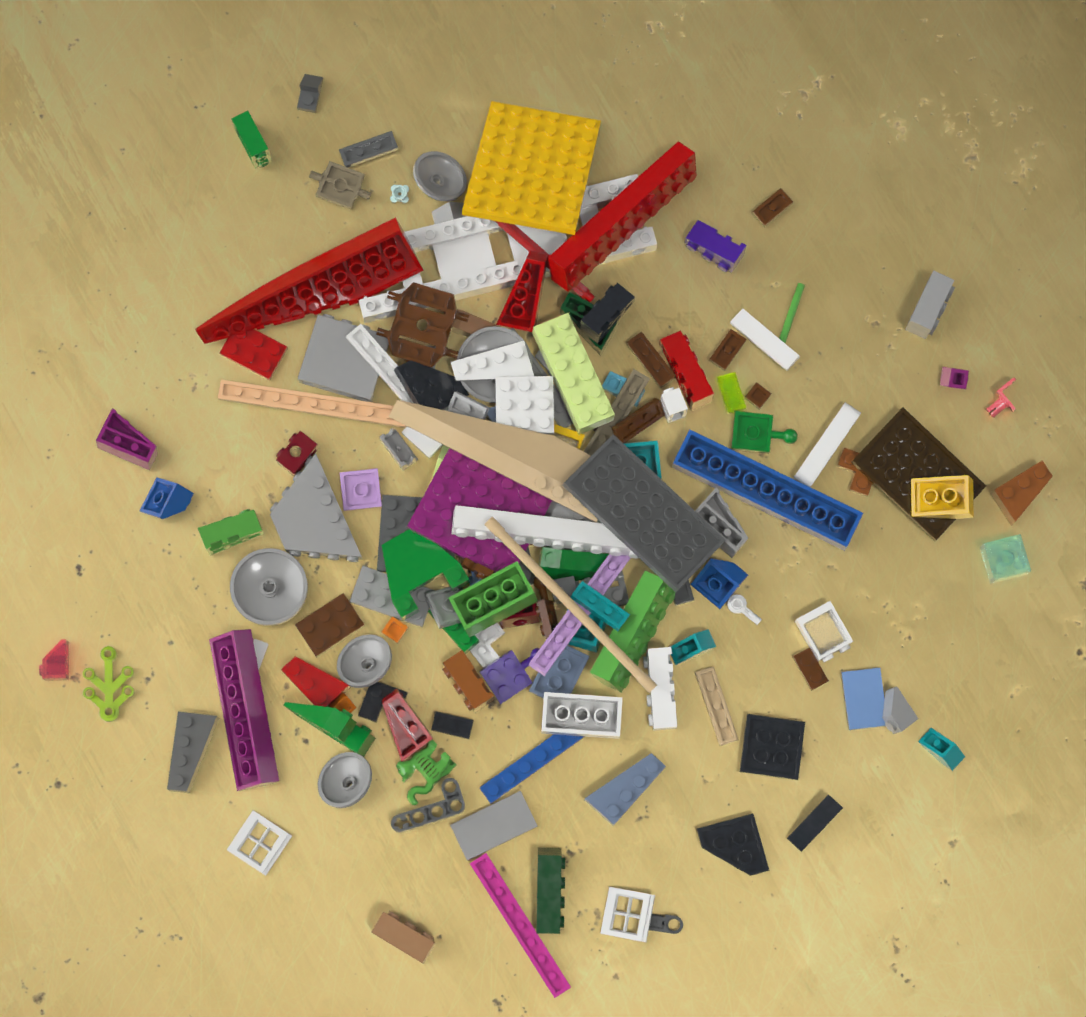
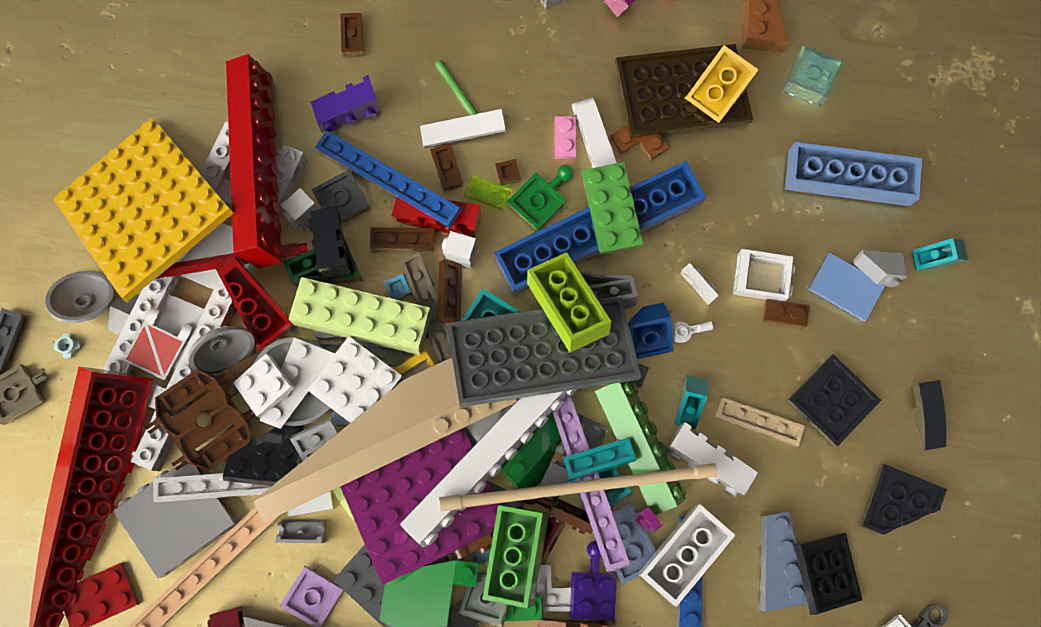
camera: 55 degrees left, 0 degrees up
none -> coral flag [123,307,193,380]
none -> light grey dish [188,326,255,374]
none -> white plate [233,354,294,417]
none -> white piece [281,188,318,231]
none -> dark grey plate [311,169,370,223]
none -> blue plate [315,130,462,228]
none -> lime brick [527,252,611,353]
none -> bright pink plate [555,116,576,159]
none -> bright green plate [581,162,643,255]
none -> magenta plate [634,507,663,532]
none -> white plate [680,263,719,305]
none -> medium blue brick [785,142,922,206]
none -> black plate [794,533,863,615]

